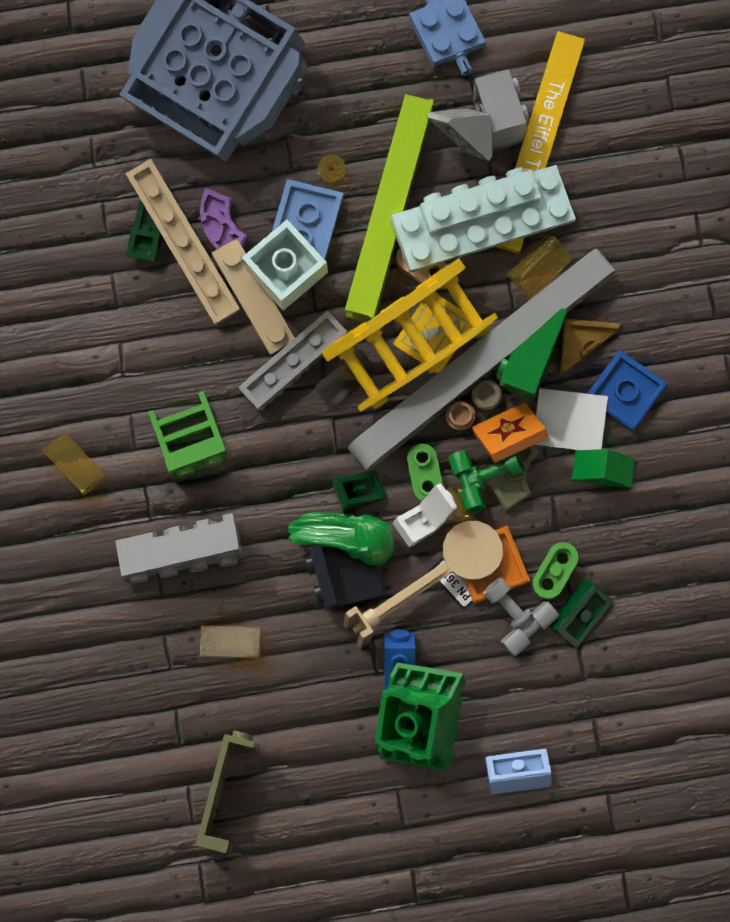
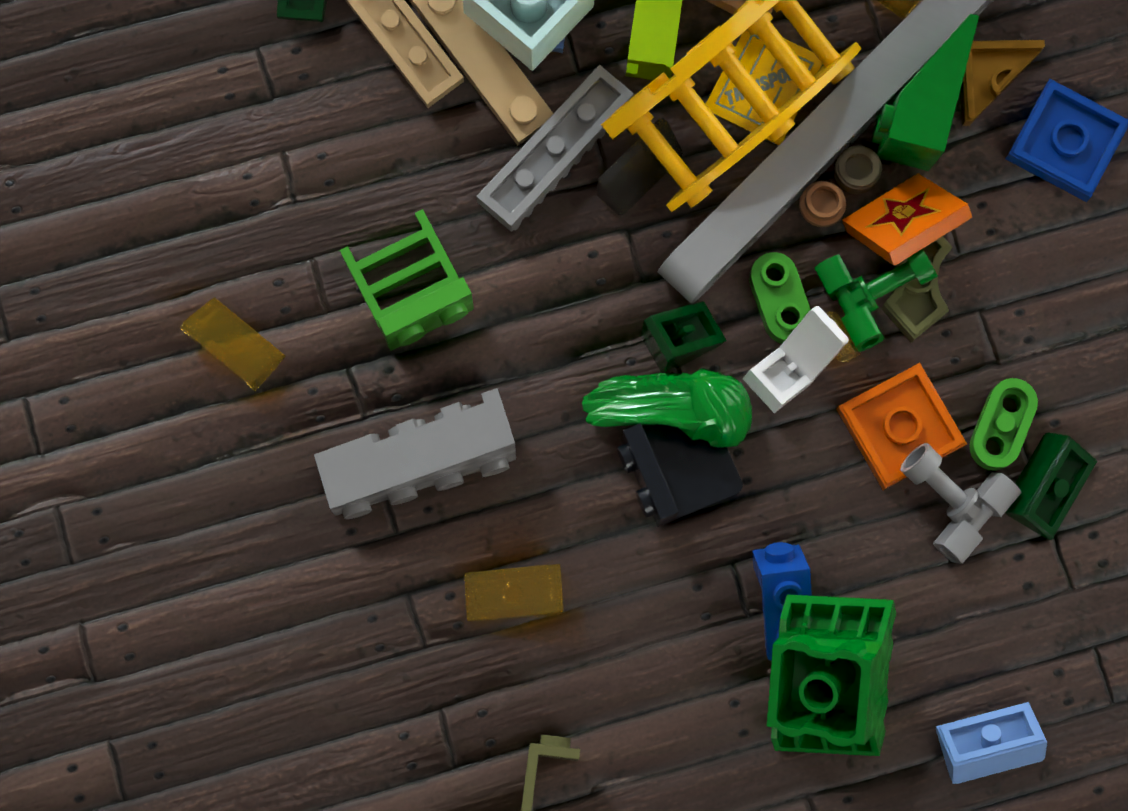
camera: 15 degrees left, 0 degrees up
tan piece [343,521,503,649] -> none
sticker [428,557,473,610] -> none
white sticker [534,388,608,450] -> none
green slope [571,449,635,489] -> none

